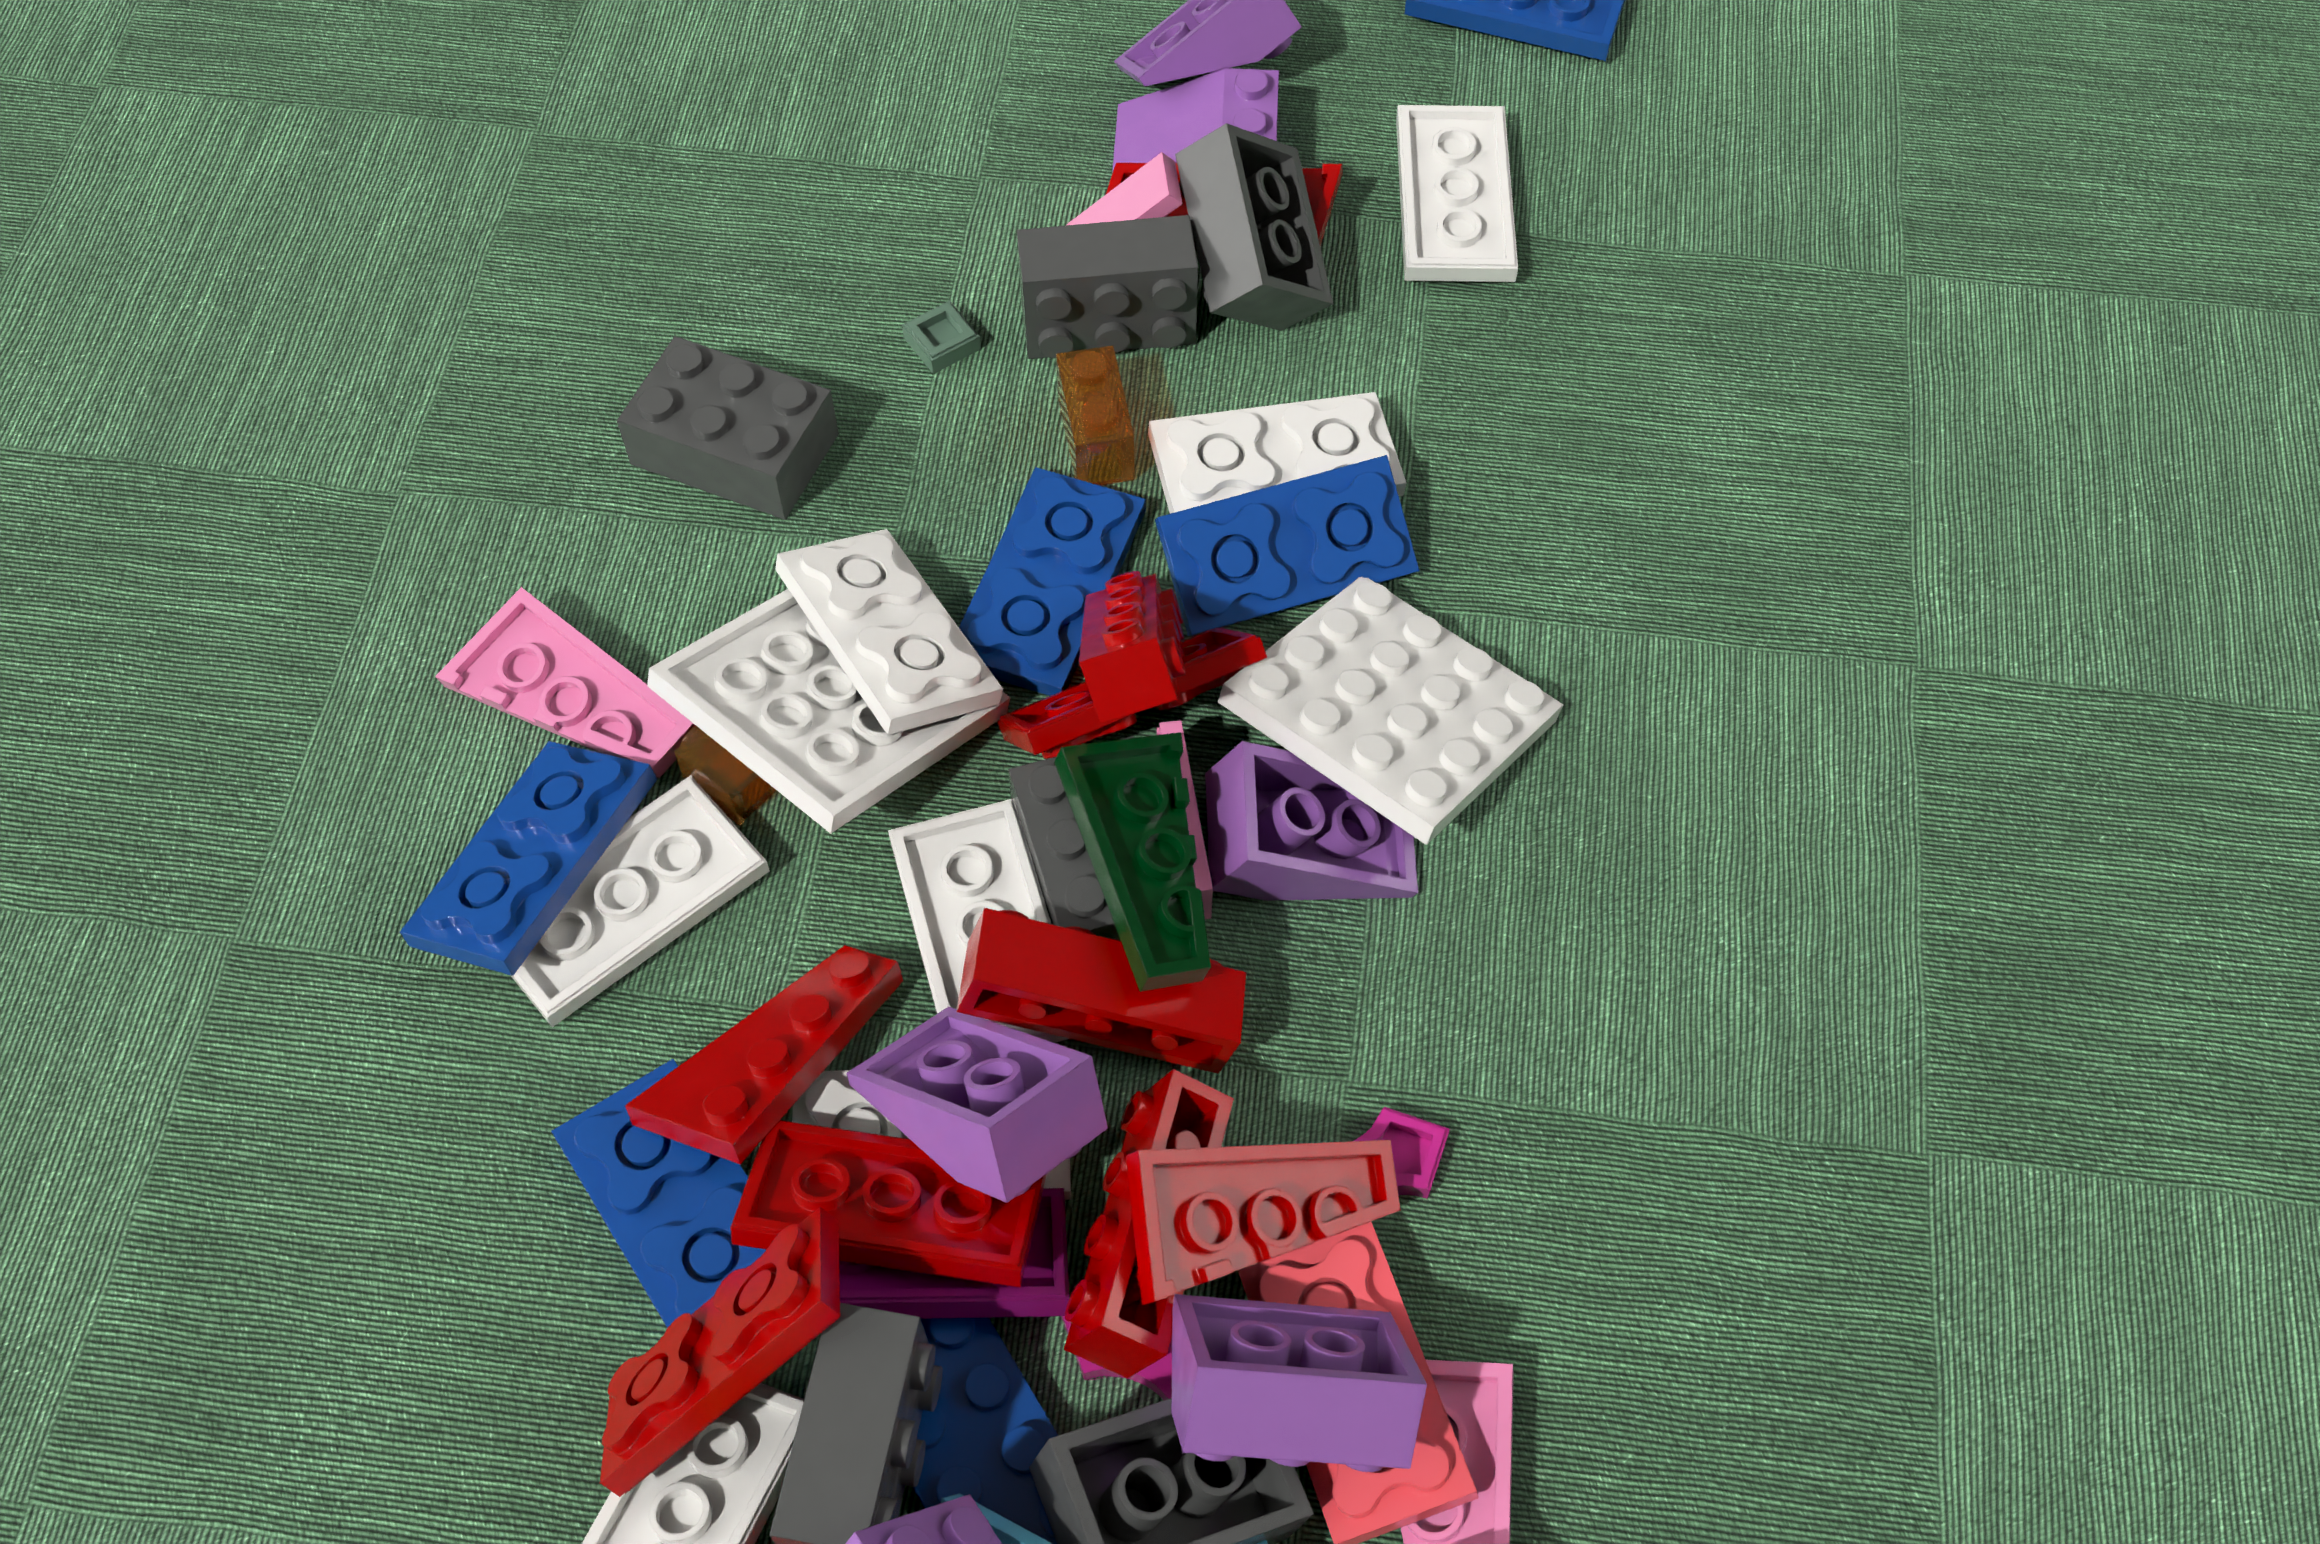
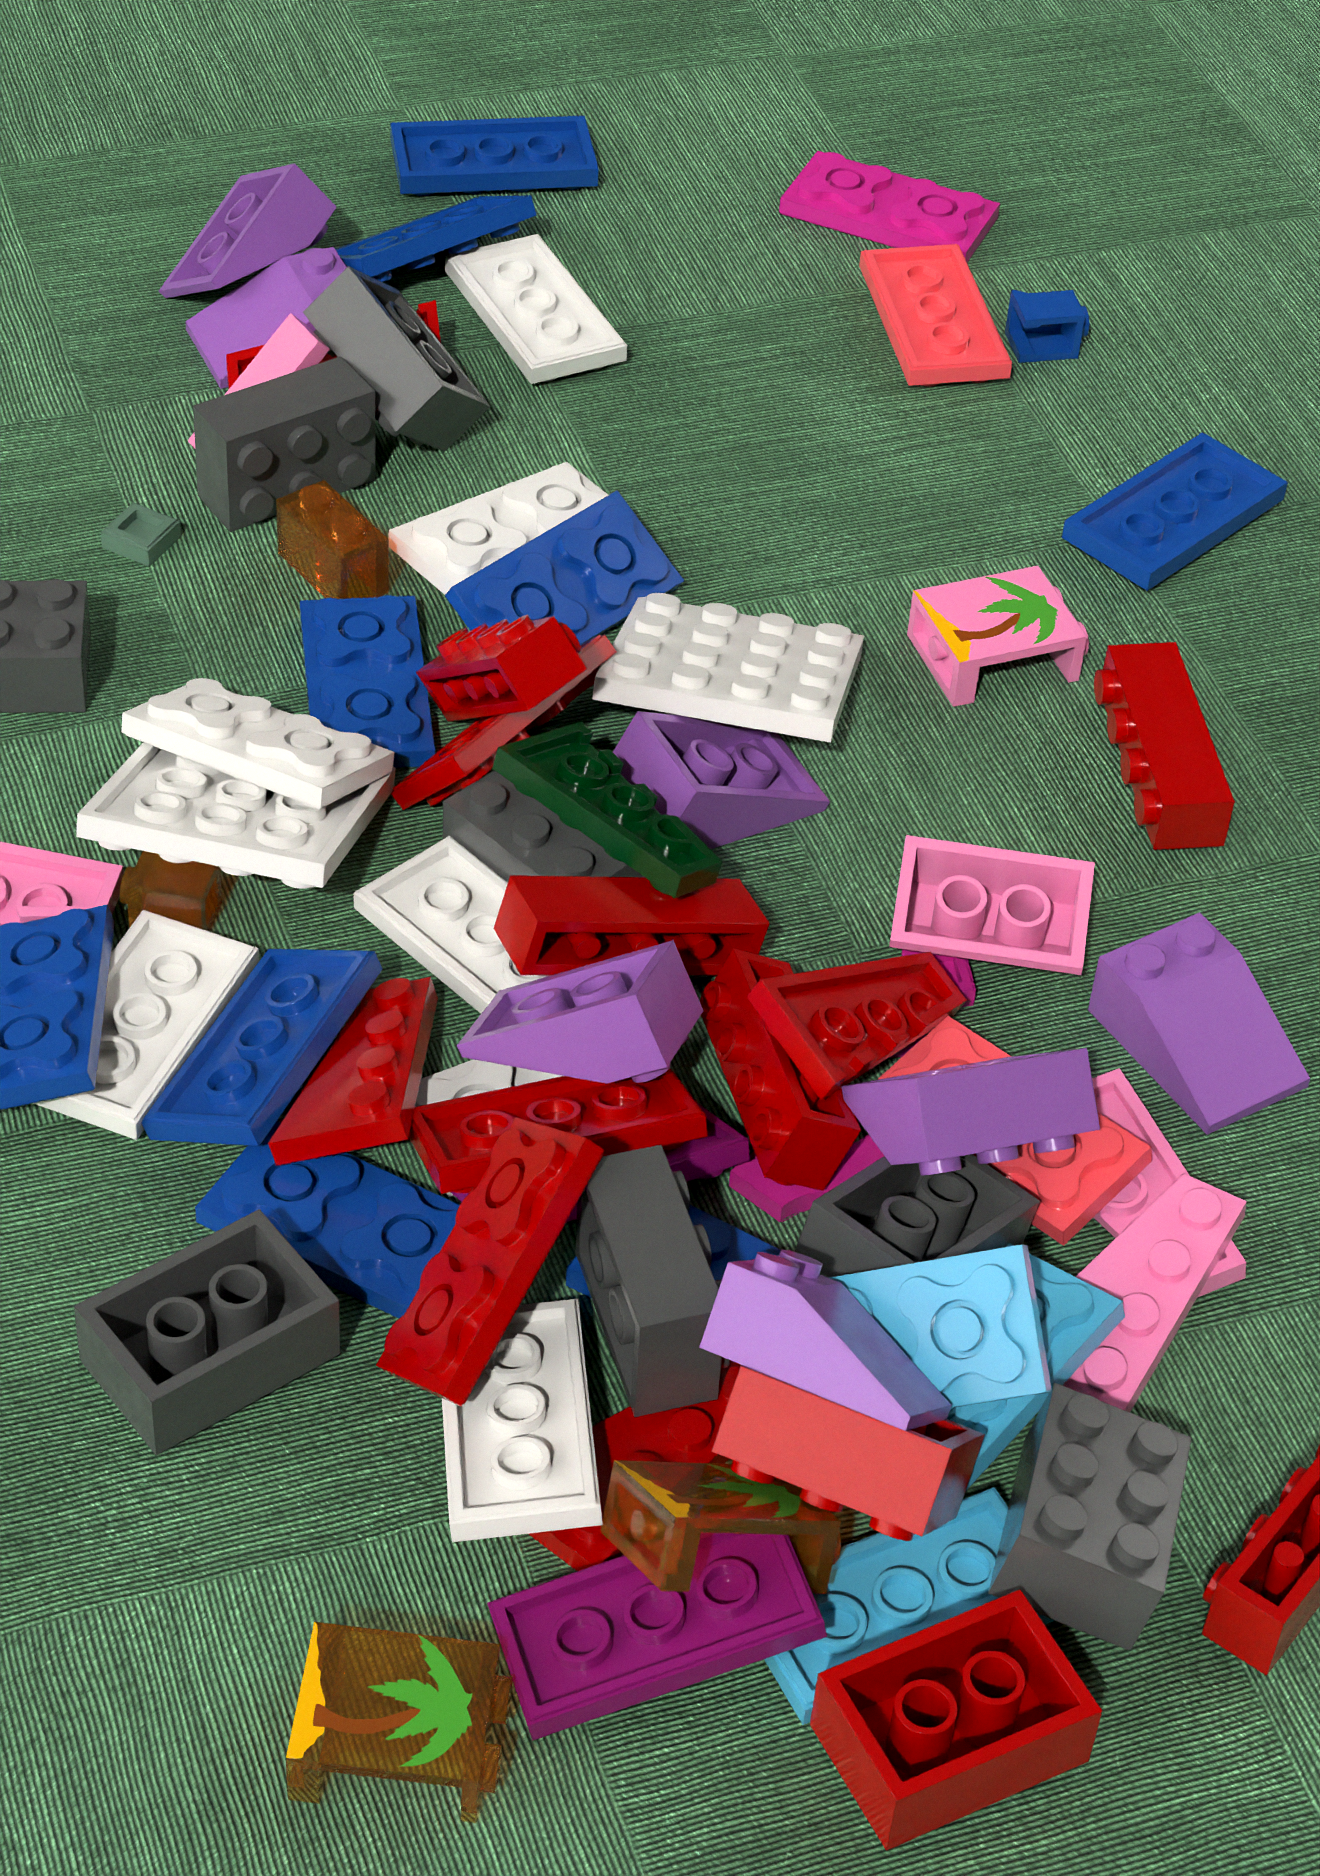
camera: 30 degrees left, 15 degrees down
none -> dark grey brick [74,1209,340,1456]
none -> blue piece [141,949,383,1146]
none -> blue plate [335,195,537,282]
none -> dark pink piece [779,151,1000,262]
none -> coral piece [859,244,1012,386]
none -> bright pink slope [889,835,1095,975]
none -> bright pink panel [907,566,1089,707]
none -> blue window [1005,290,1089,363]
none -> blue plate [1062,432,1288,591]
none -> medium lavender slope [1088,912,1310,1135]
none -> red brick [1094,642,1235,850]

